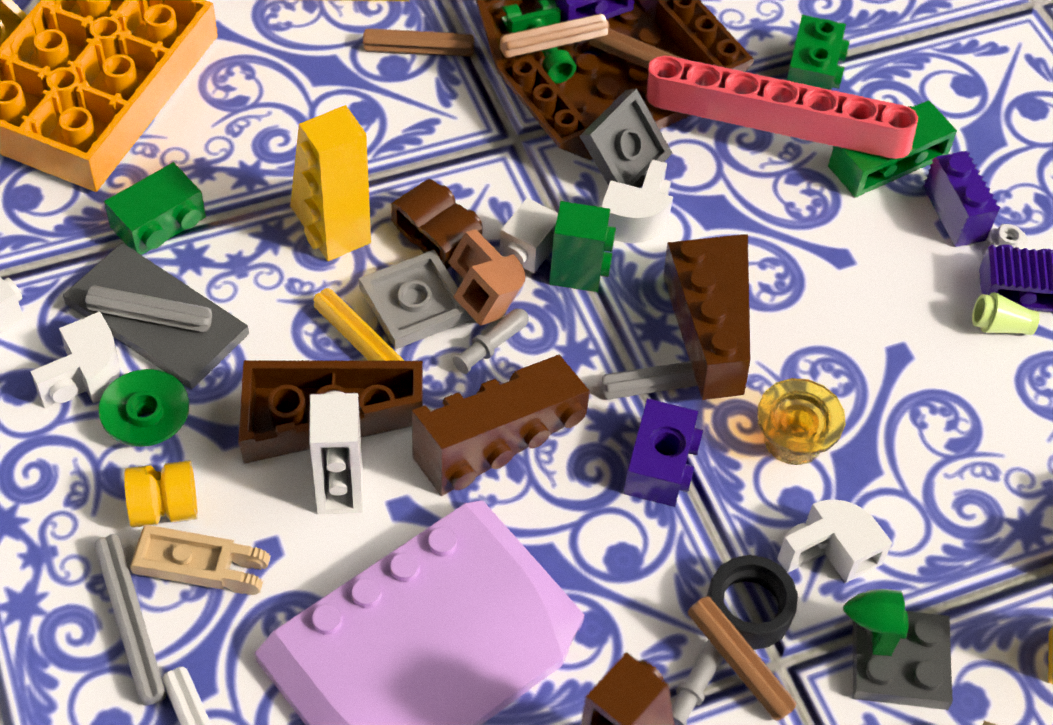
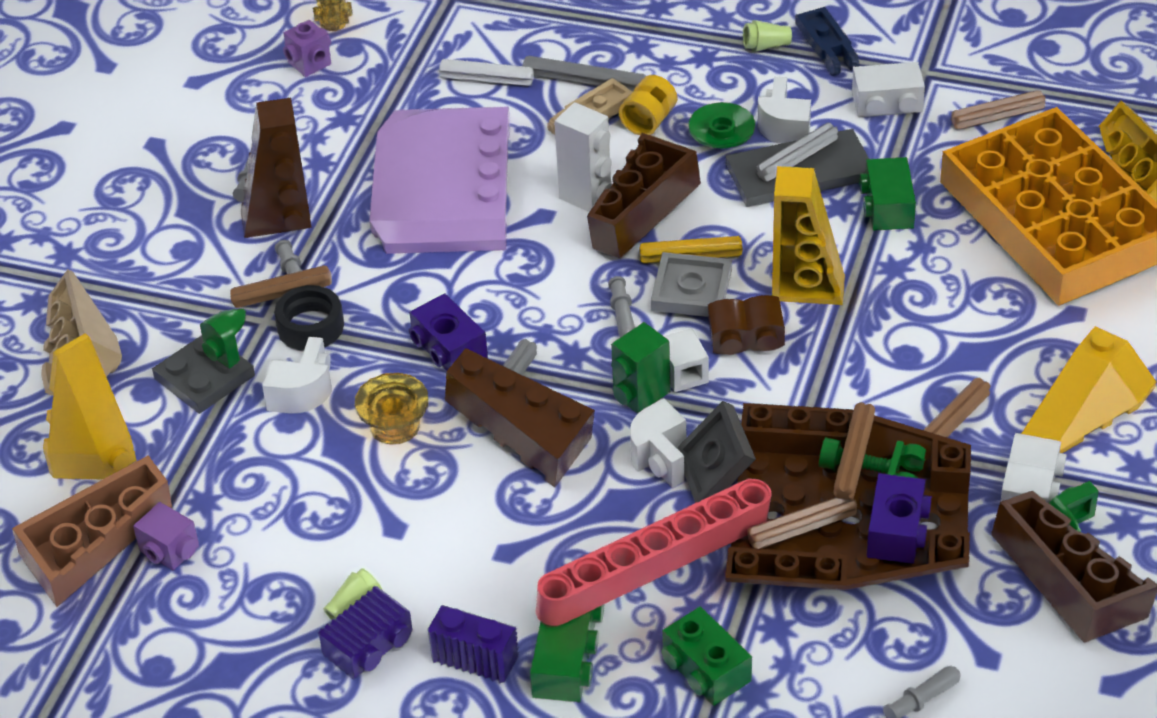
camera: 135 degrees right, 10 degrees down
reddish brown wedge [412,354,590,497] -> none
nougat brick [448,229,525,326] -> none
white plate [988,224,1028,249] -> none

